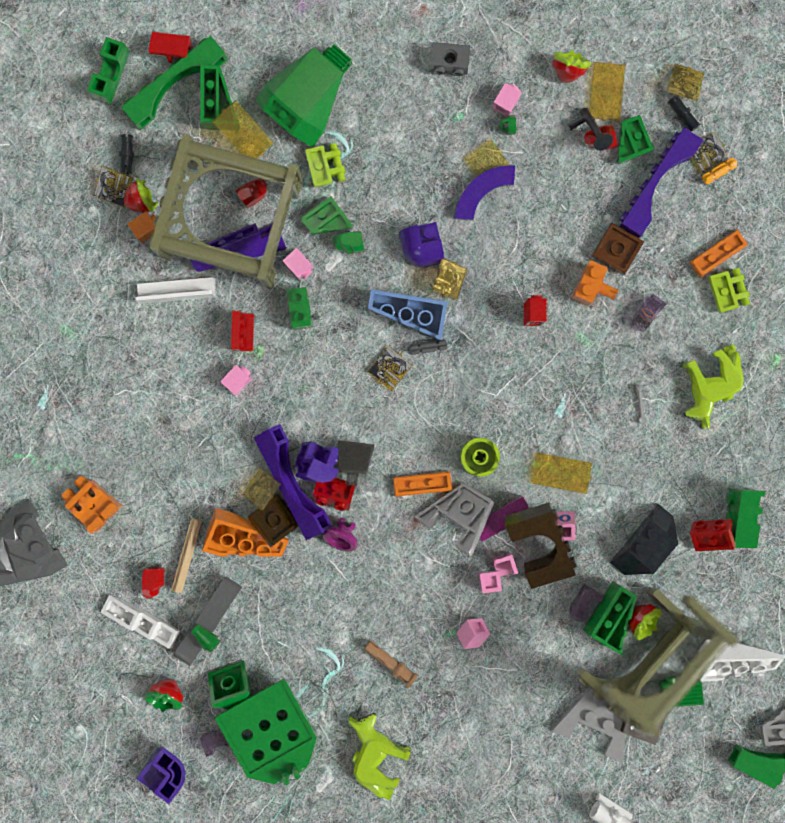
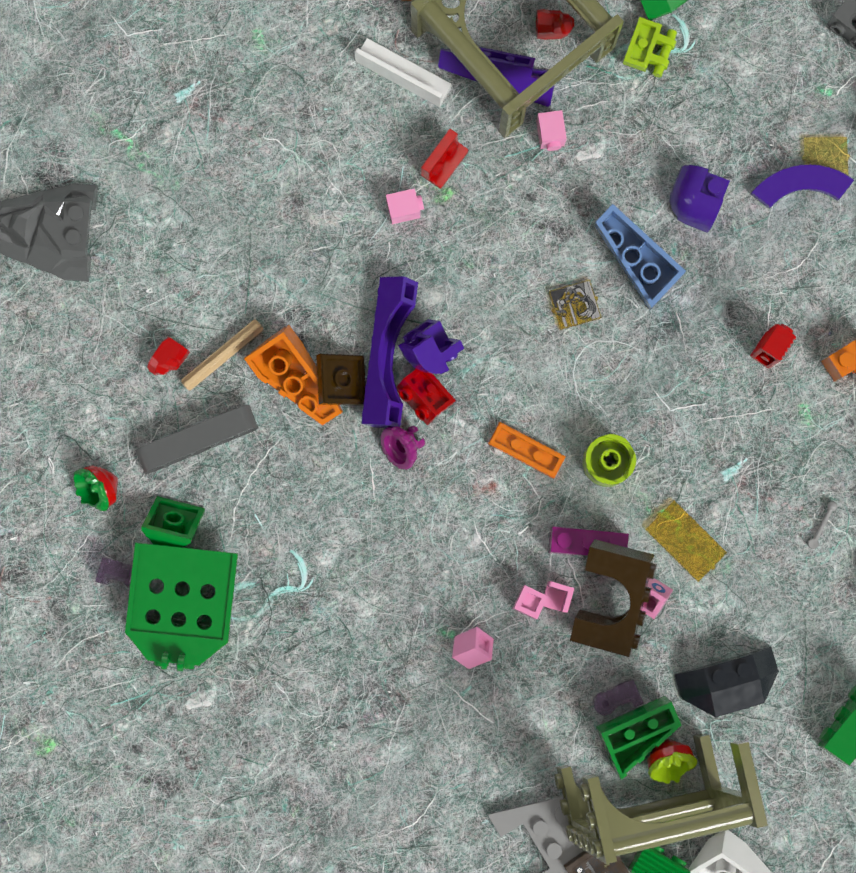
camera: 30 degrees right, 5 degrees down
orange hips [61,475,123,534] -> none
white slope [101,595,180,649] -> none
dark purple brick [136,746,186,805] -> none
green cone [191,624,220,653] -> none
clear yellow piece [243,468,281,510] -> none
green brick [287,287,313,330] -> none
green wing [301,196,353,235] -> none
green rock [332,231,365,255] -> none
clear smoke torso [338,440,375,487] -> none
lime animal [348,713,411,801] -> none
medium nougat pin [364,640,418,688] -> none
dark grey axle [410,339,447,355] -> none
light grey wing [414,483,494,557] -> none
clear yellow piece [432,258,467,300] -> none
red bracket [690,519,736,552] -> none

